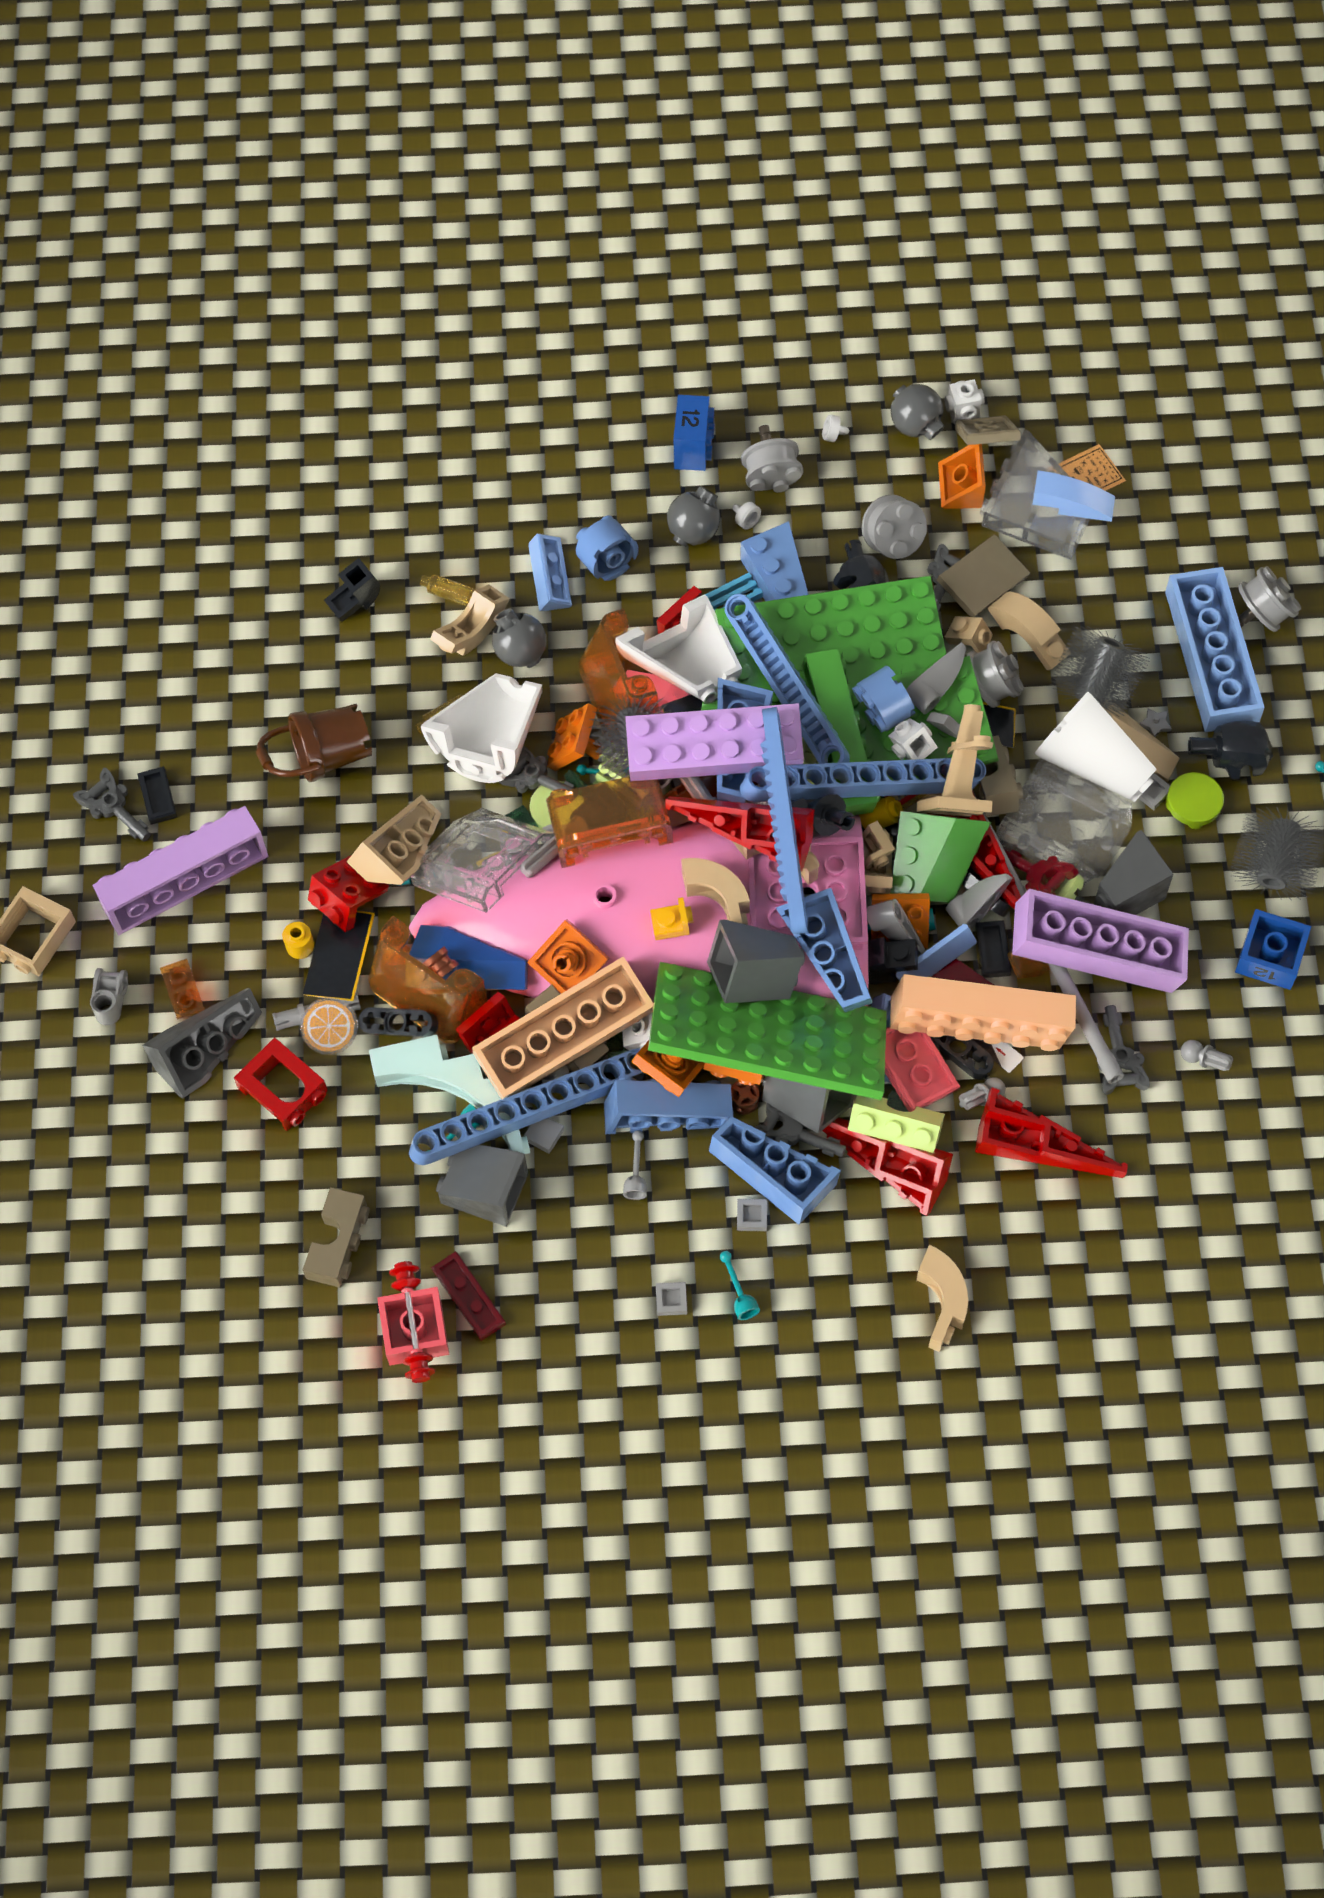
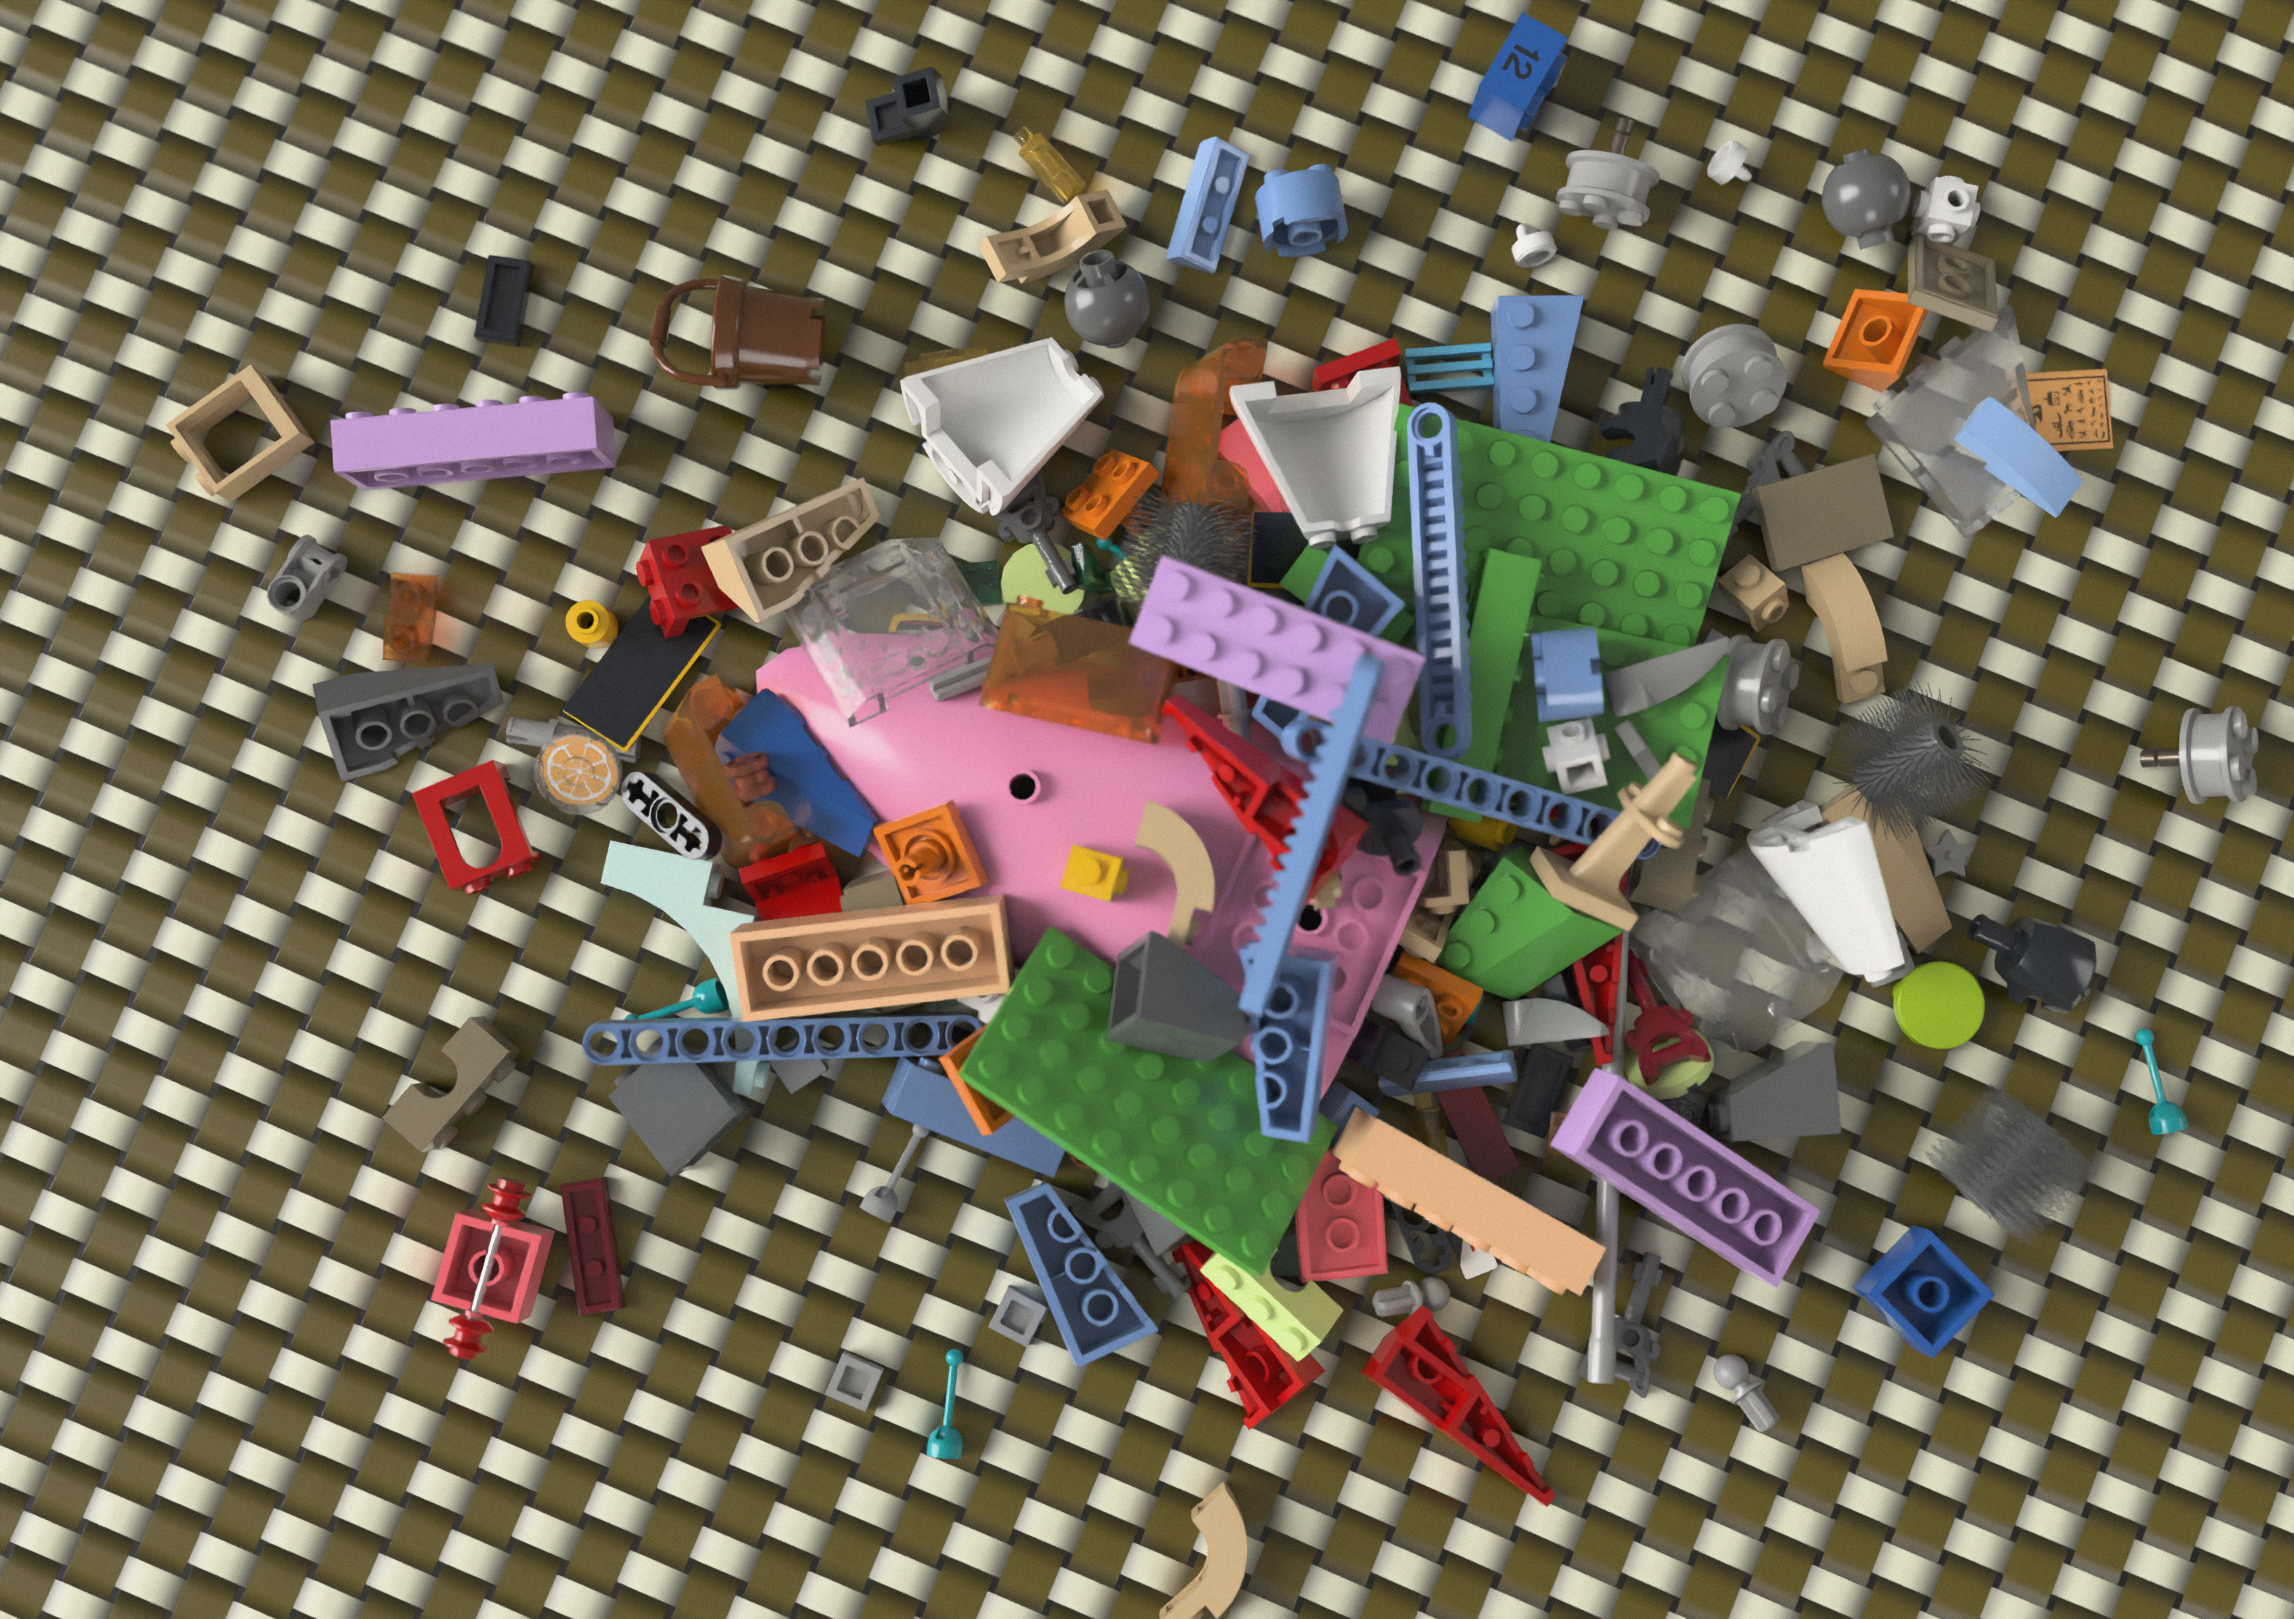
camera: 25 degrees right, 20 degrees up
dark grey piece [73,768,151,842] -> none
dark grey brick [667,486,720,547] -> none
light blue brick [1165,567,1265,732] -> none

